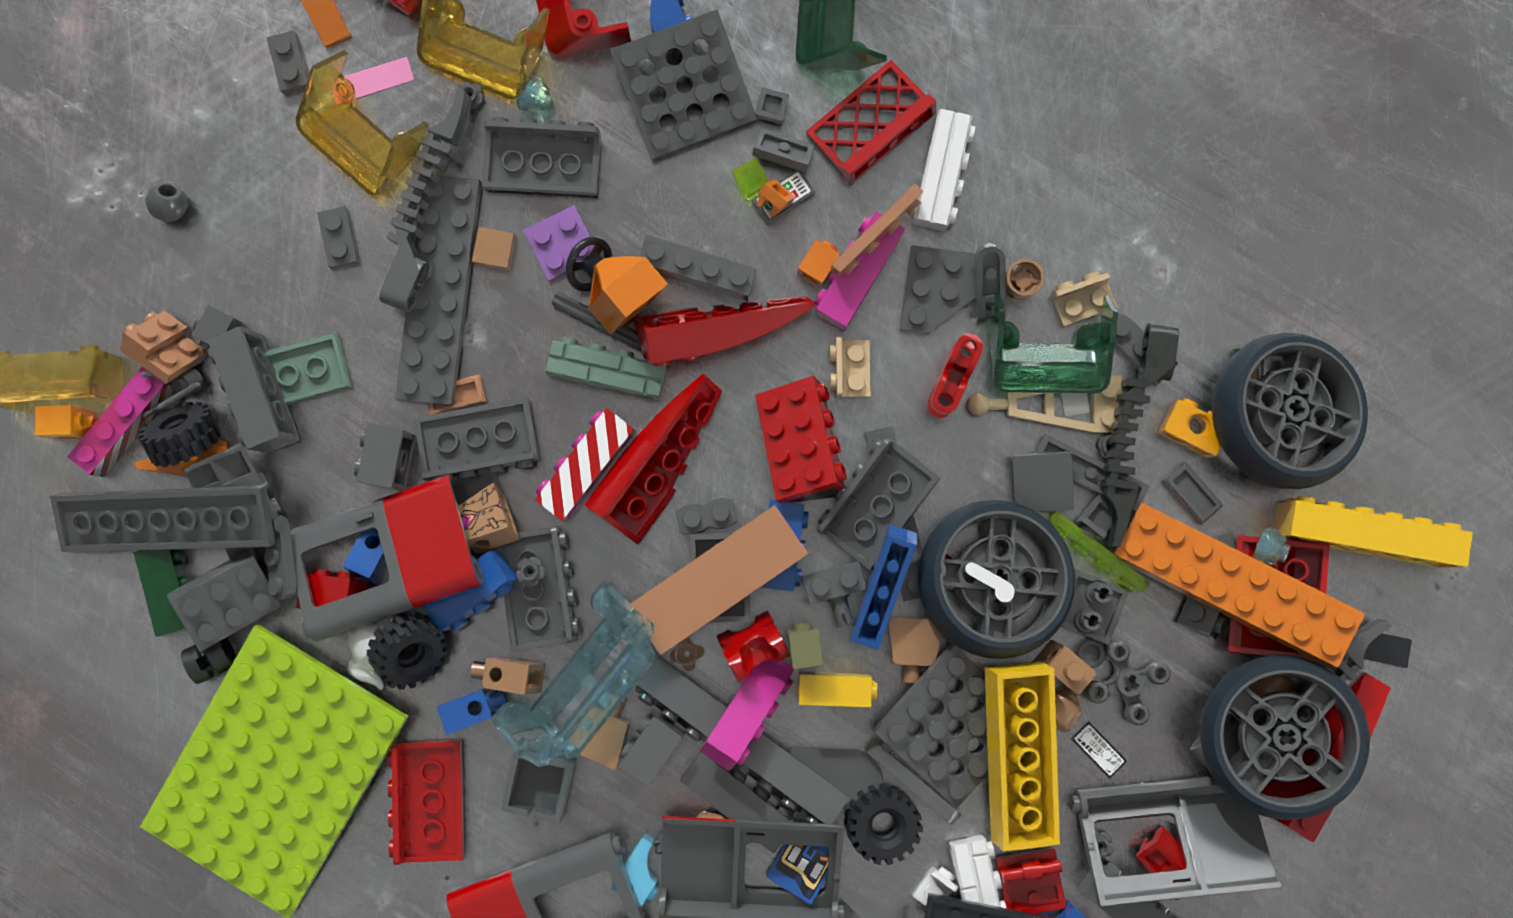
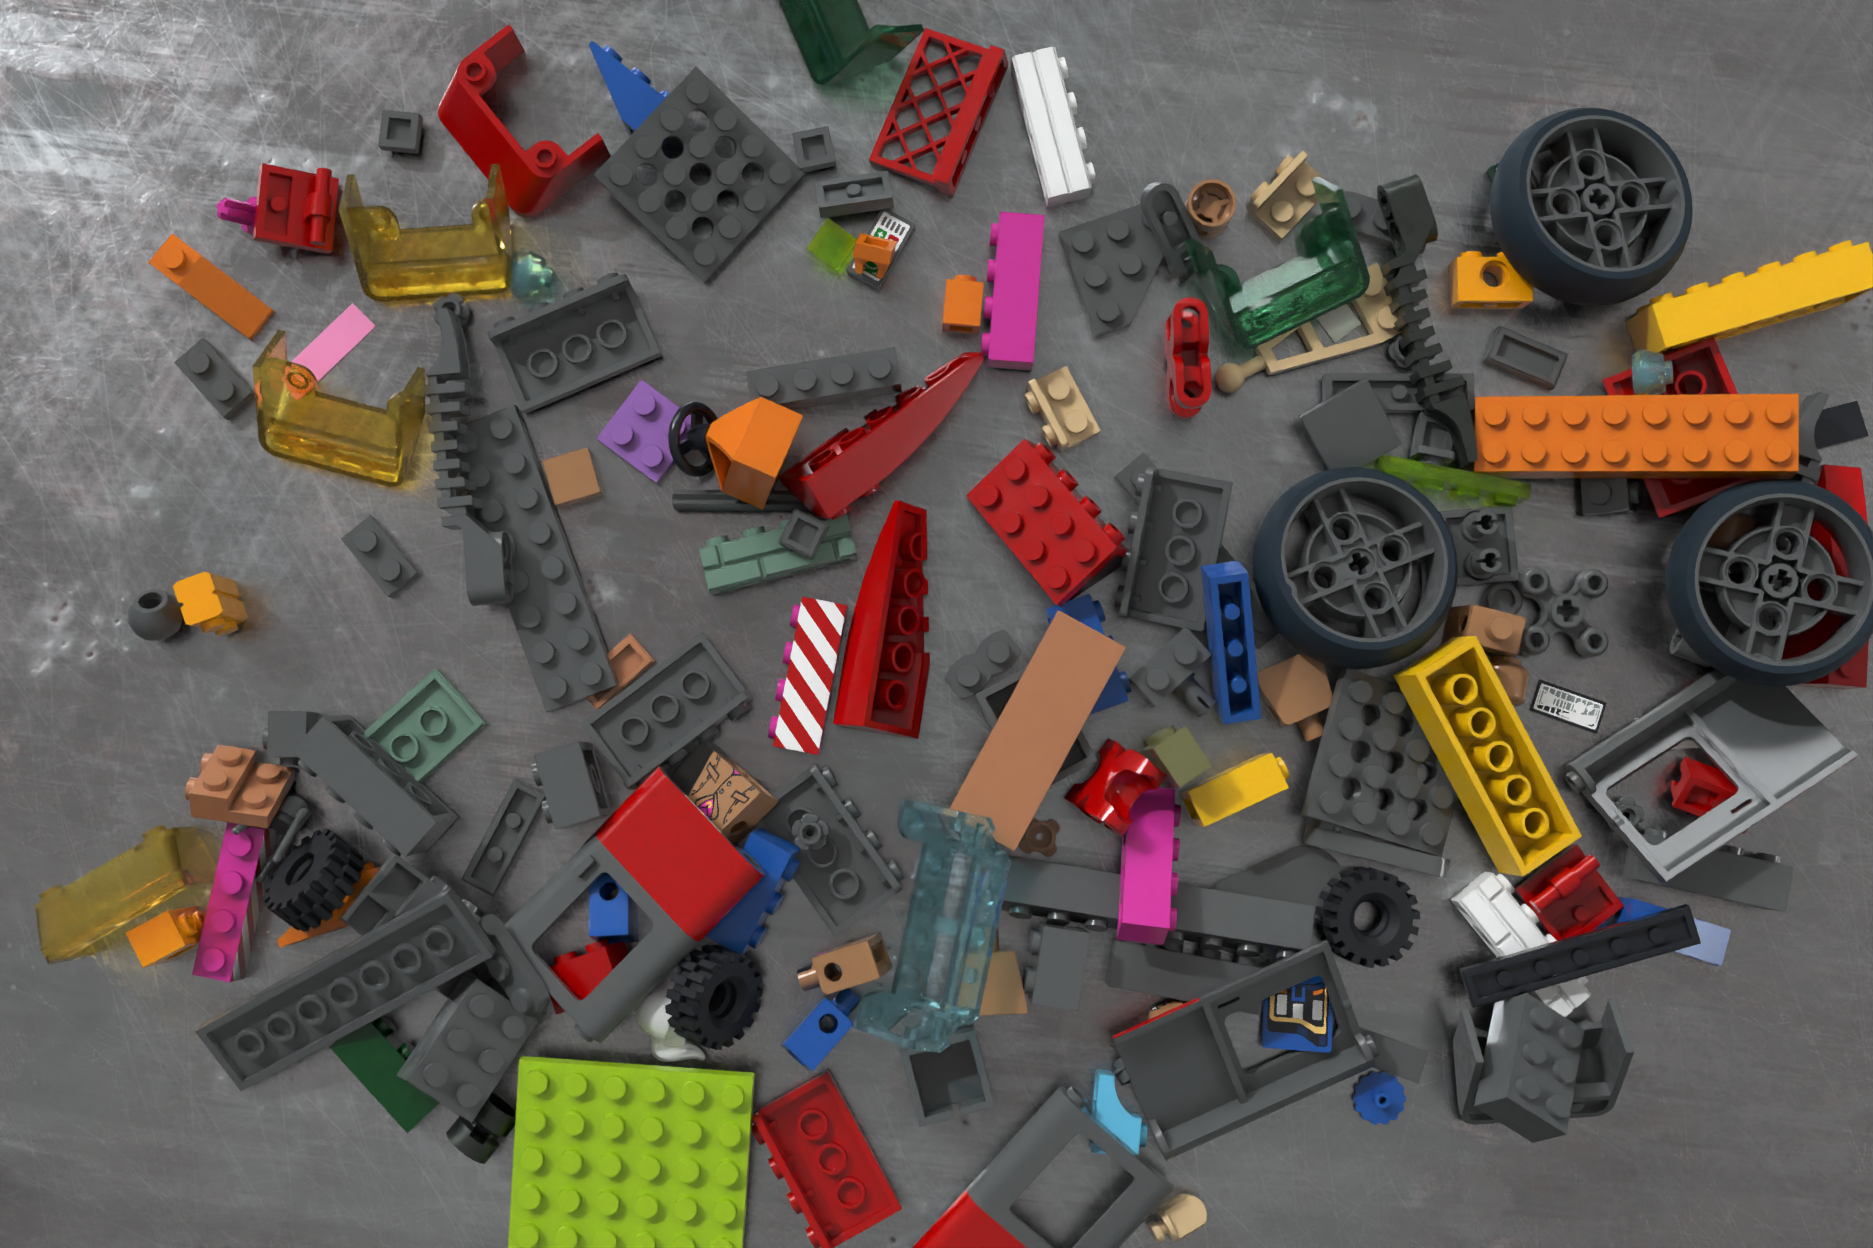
camera: 30 degrees left, 0 degrees up
nougat plate [830,183,924,278] -> none
white bracket [912,865,959,906] -> none
white sticker [965,562,1015,602] -> none
none -> light orange brick [173,571,248,636]
none -> dark grey tile [461,778,546,897]
none -> dark grey tile [778,508,830,560]

